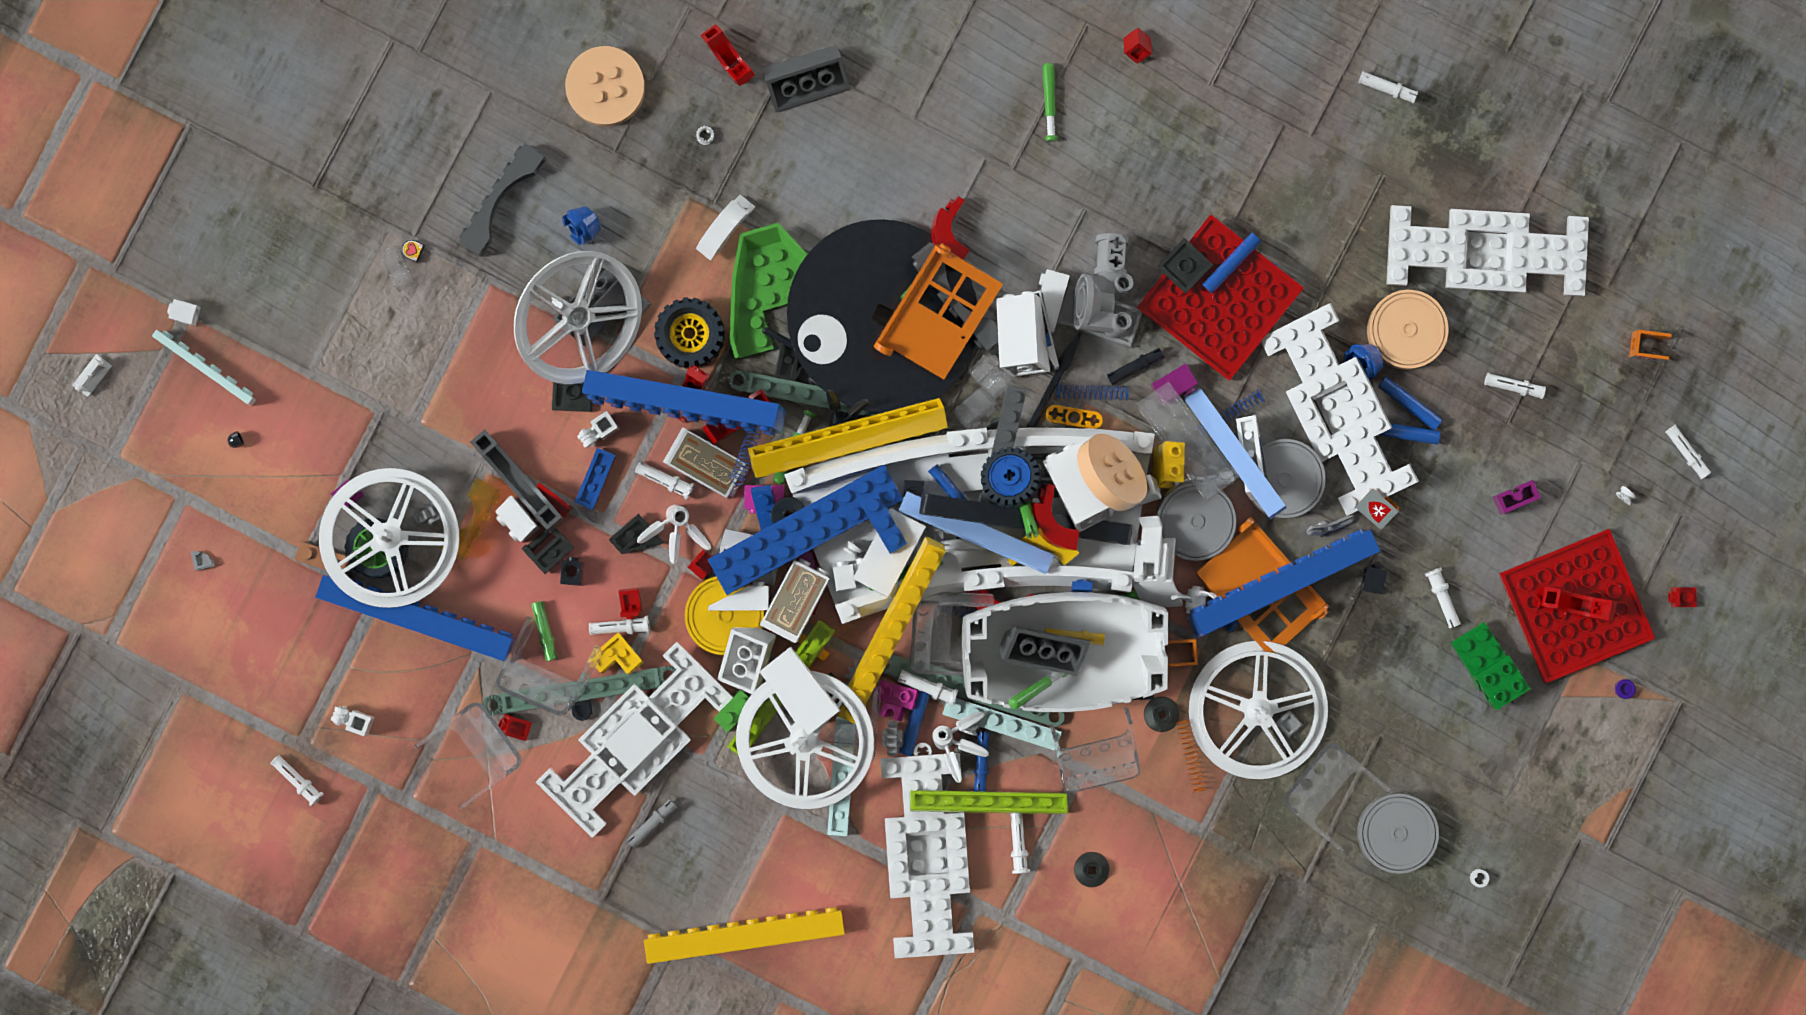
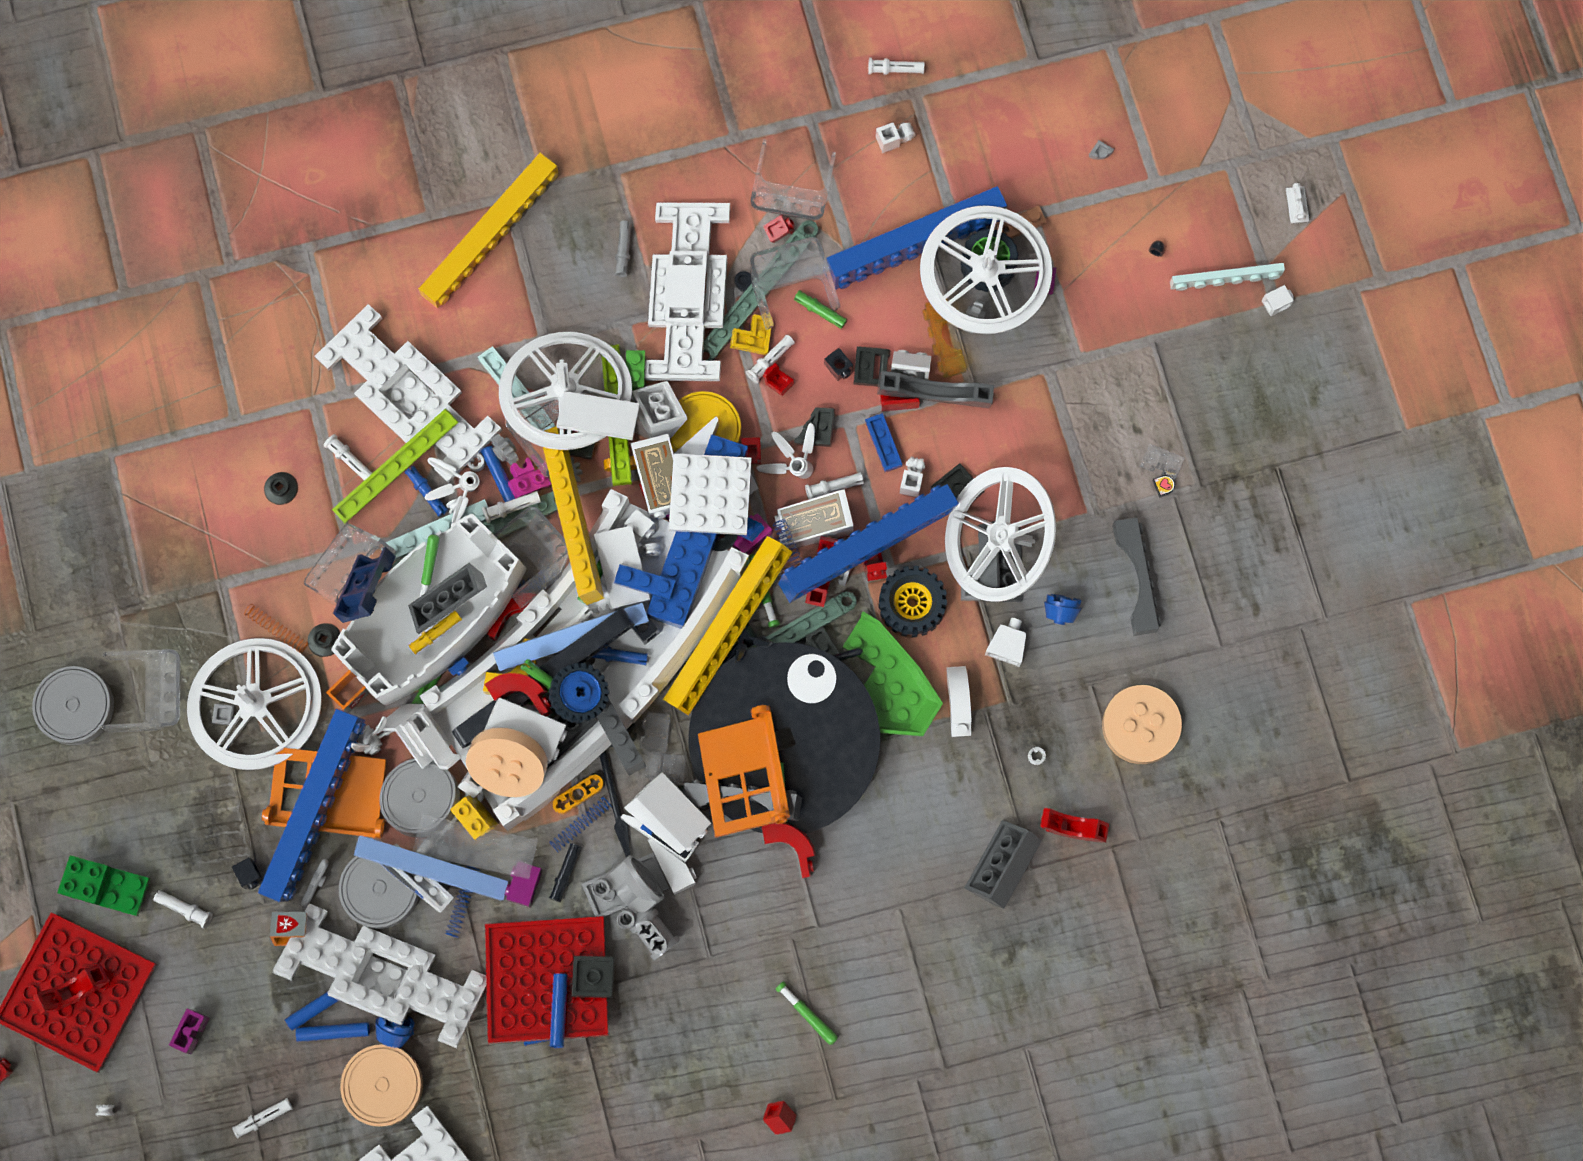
camera: 140 degrees right, 10 degrees down
none -> dark blue piece [333,547,396,623]
none -> white plate [669,454,751,535]
none -> white torso [985,618,1026,667]

